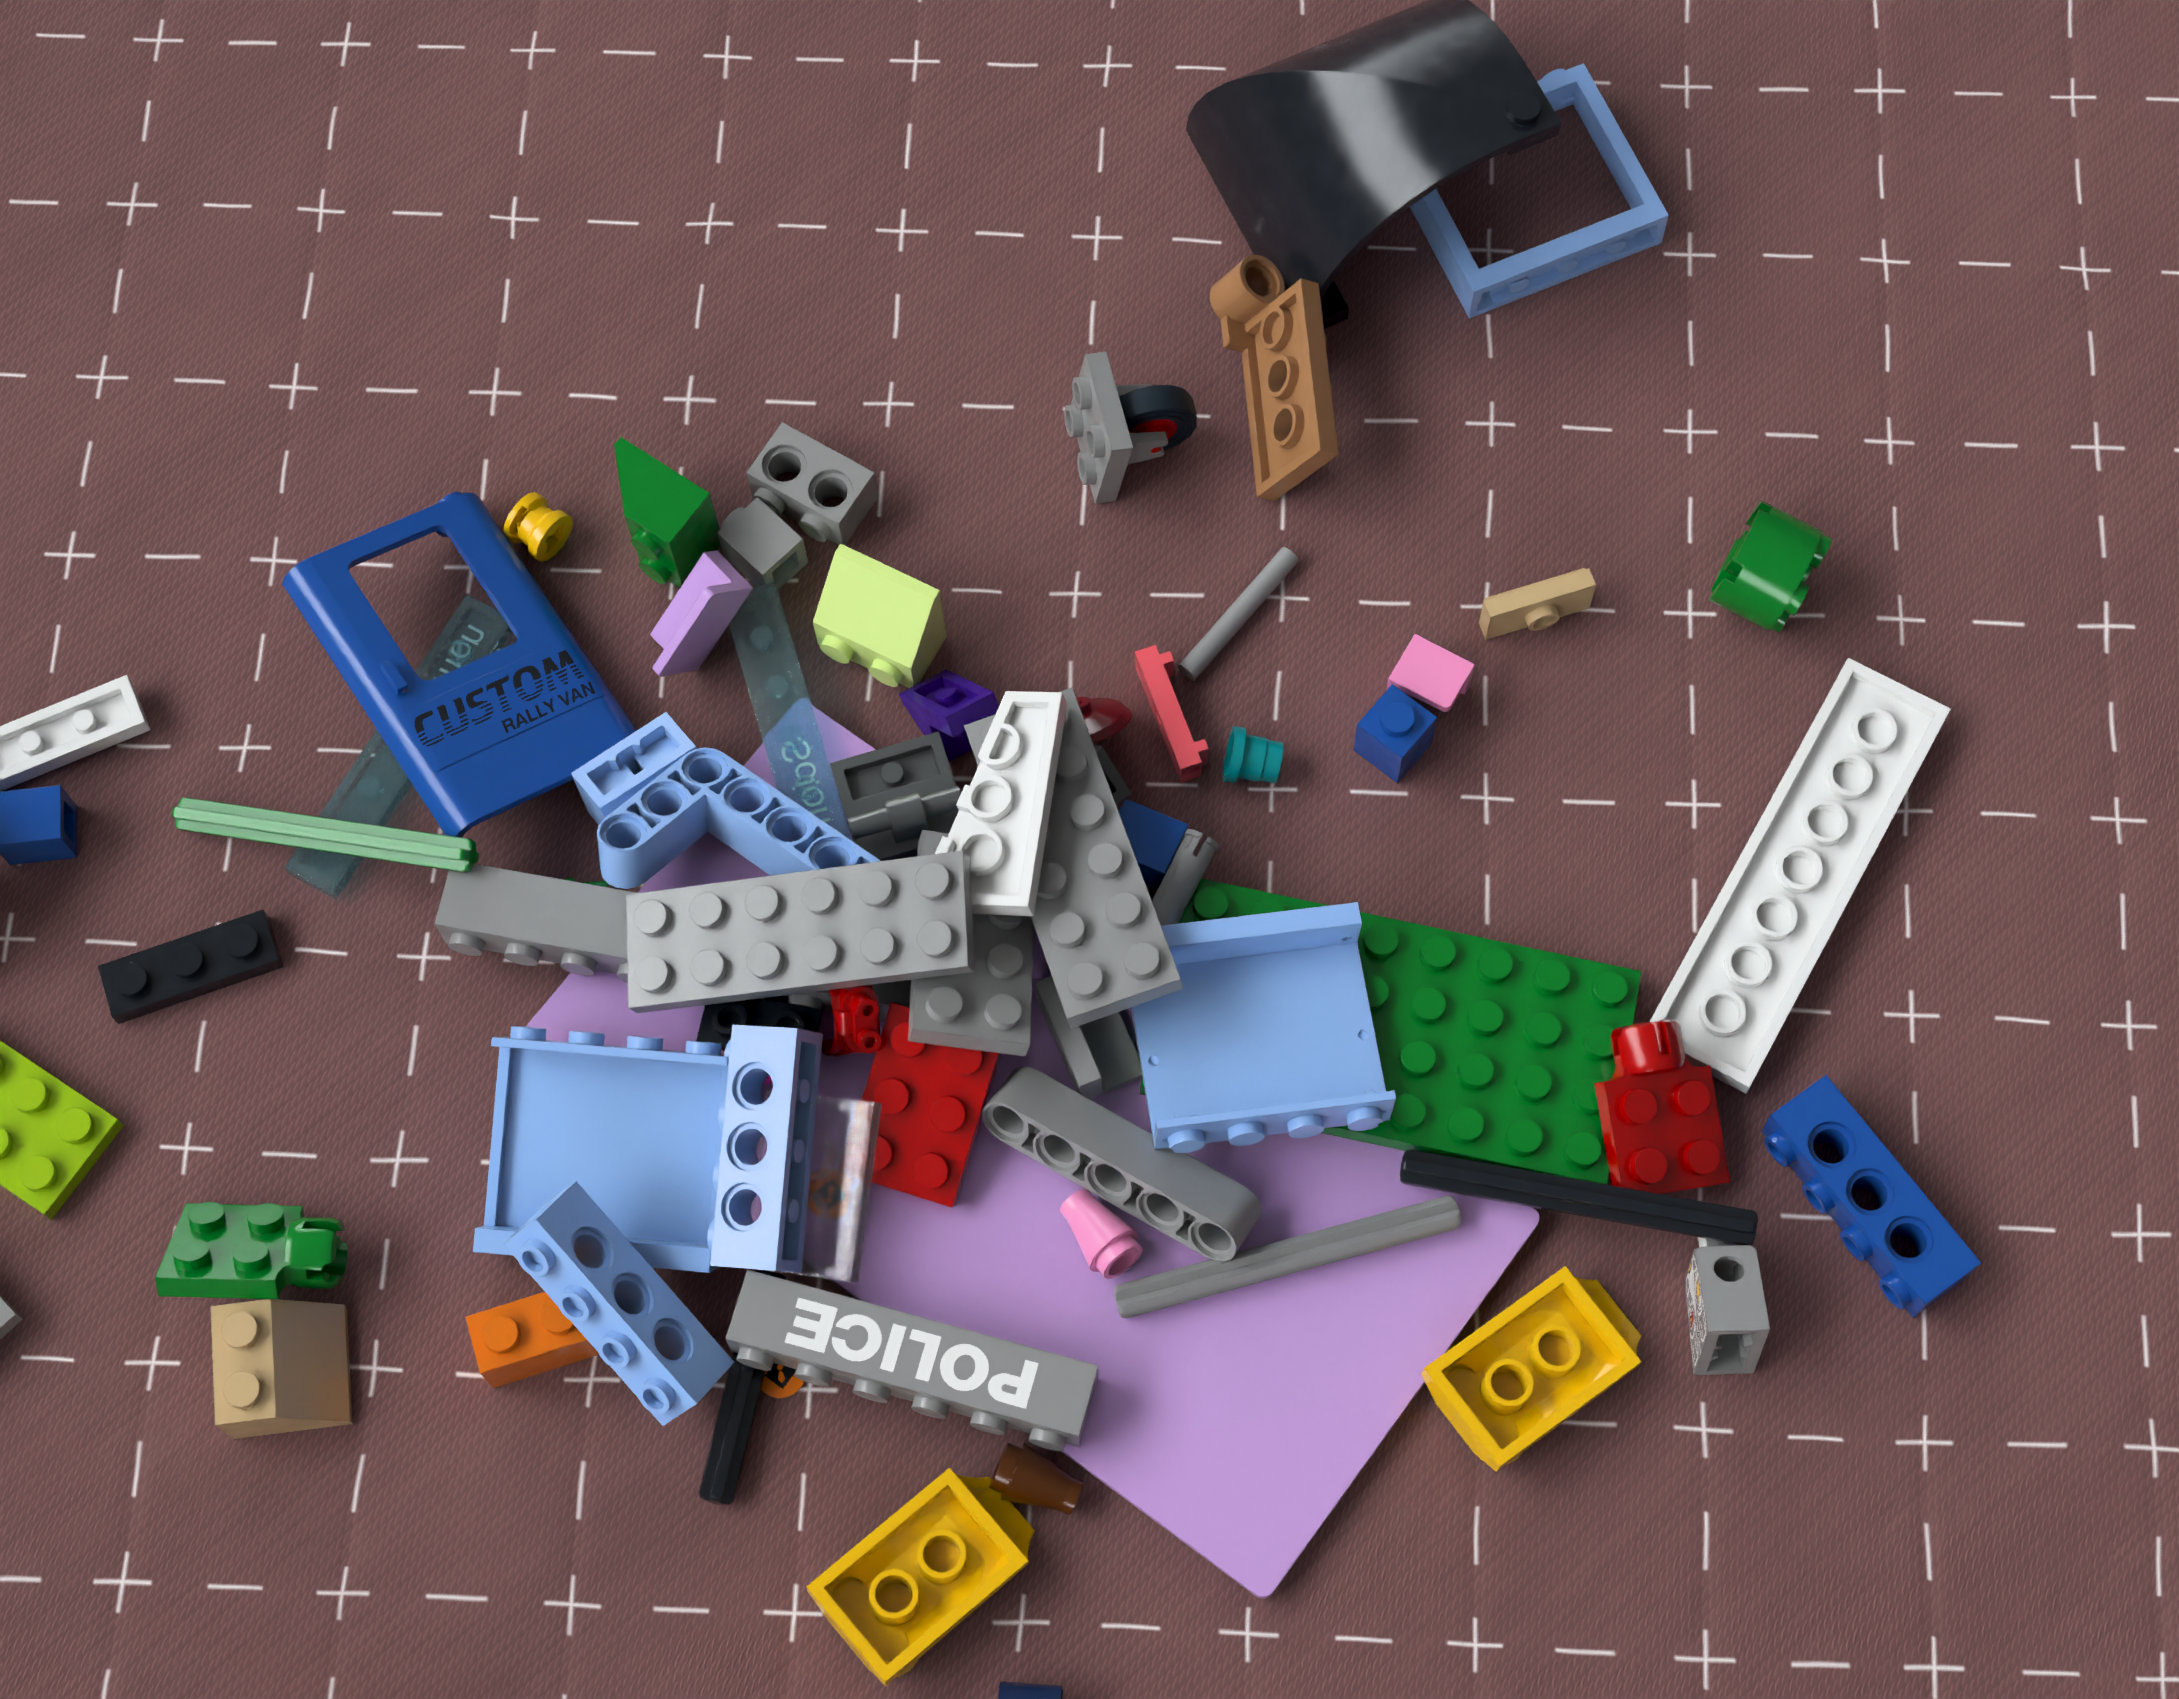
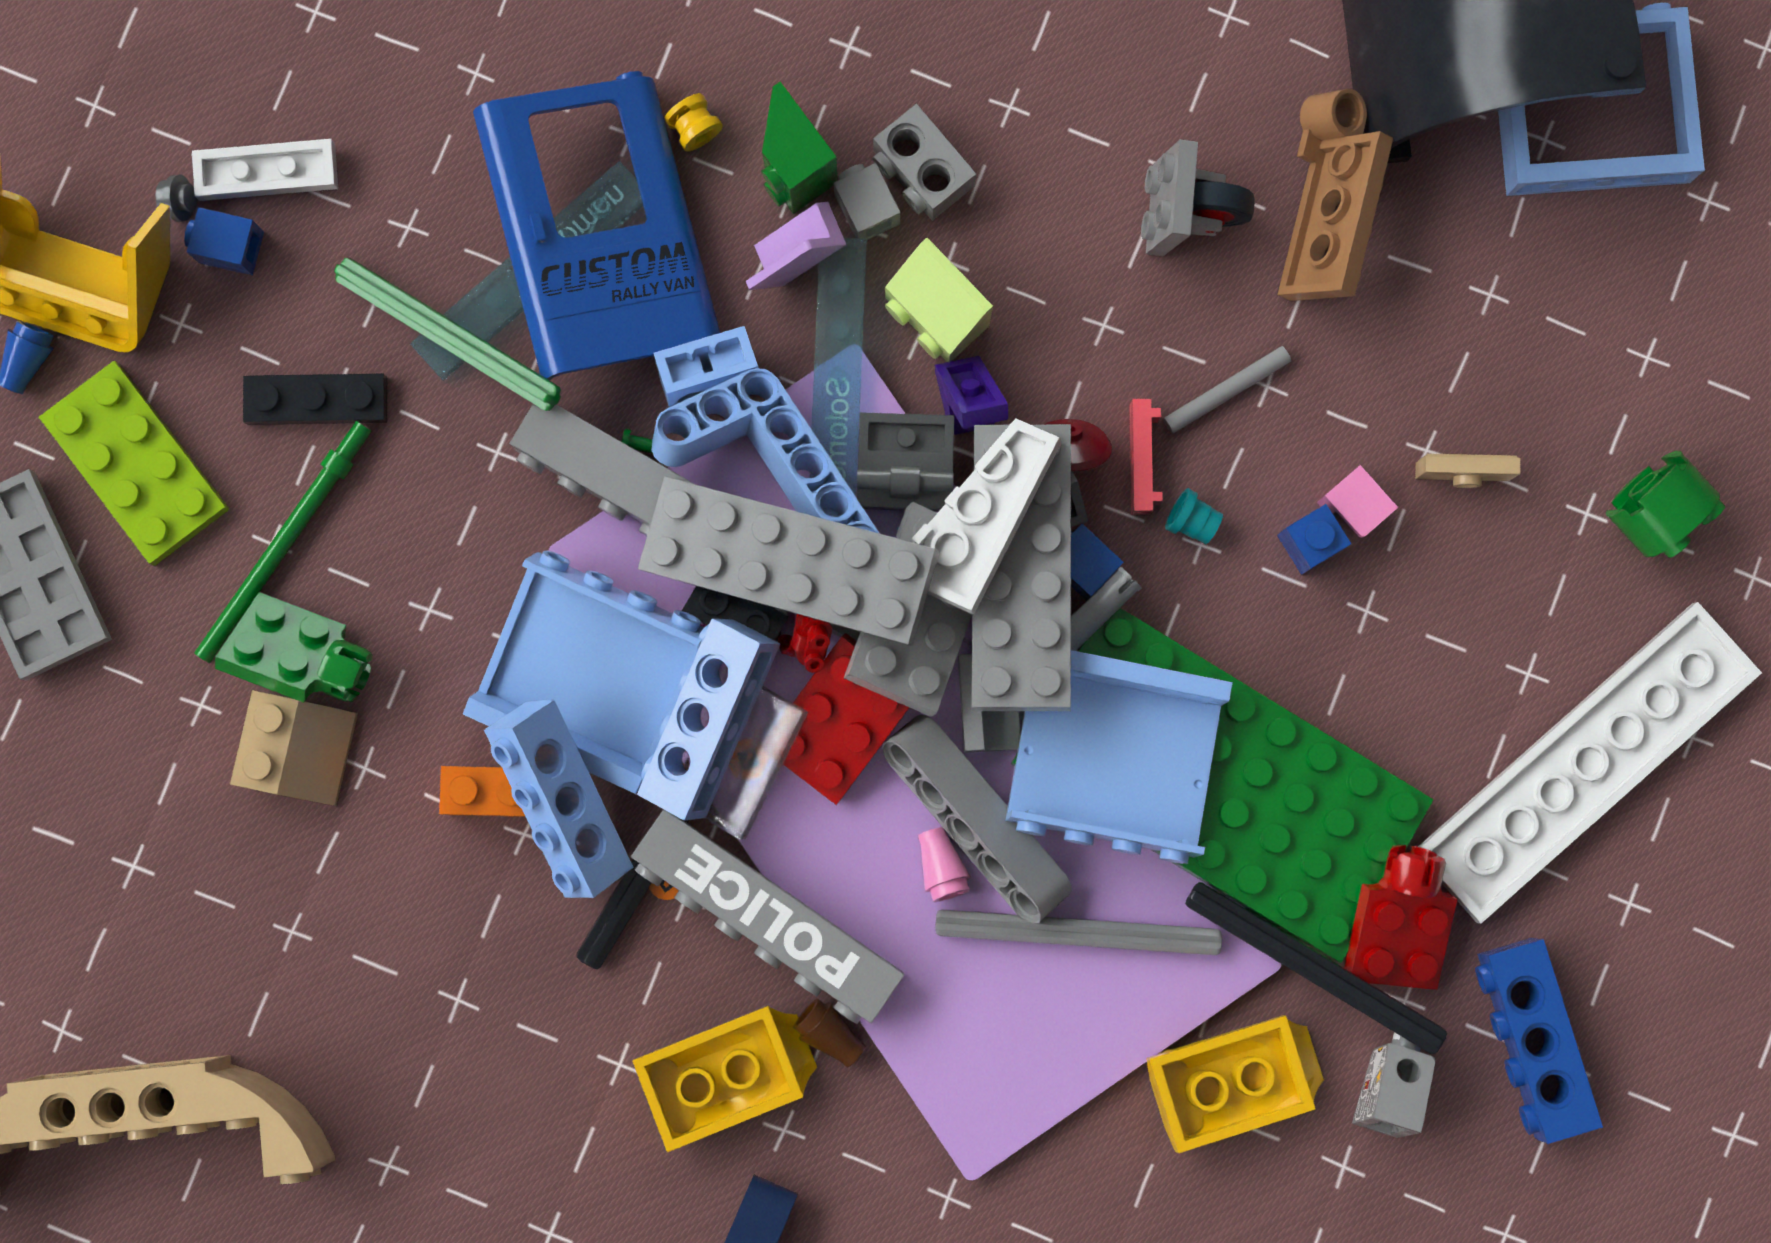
camera: 15 degrees right, 15 degrees up
none -> green bar [194,421,372,663]

